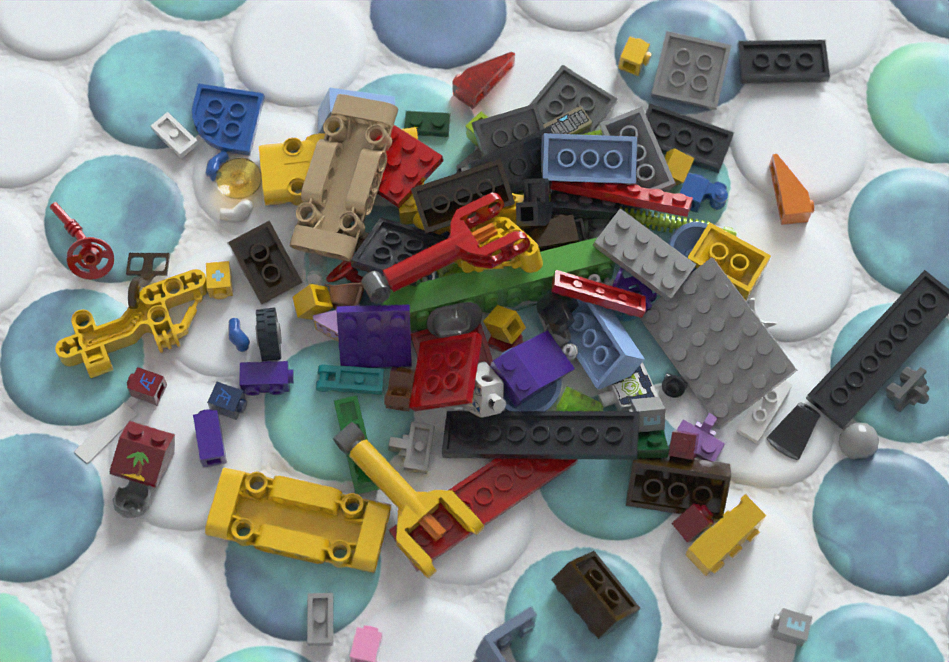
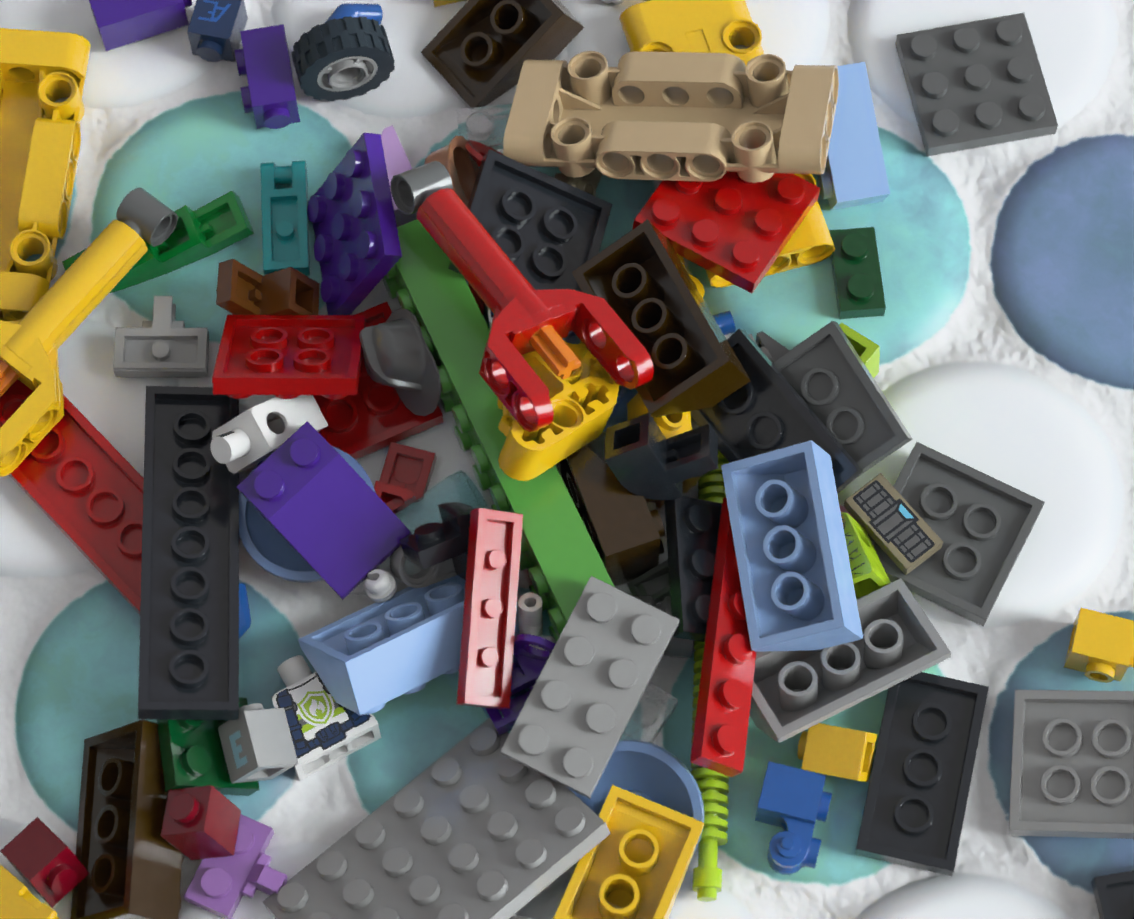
camera: 85 degrees right, 0 degrees up
yellow brick [292,284,333,320] -> none
clear red slope [452,51,515,109] -> none
yellow brick [483,305,526,344] -> none
clear neon green leg [556,386,603,411] -> none
black plate [662,373,688,398] -> none
none -> dark grey plate [895,13,1058,157]

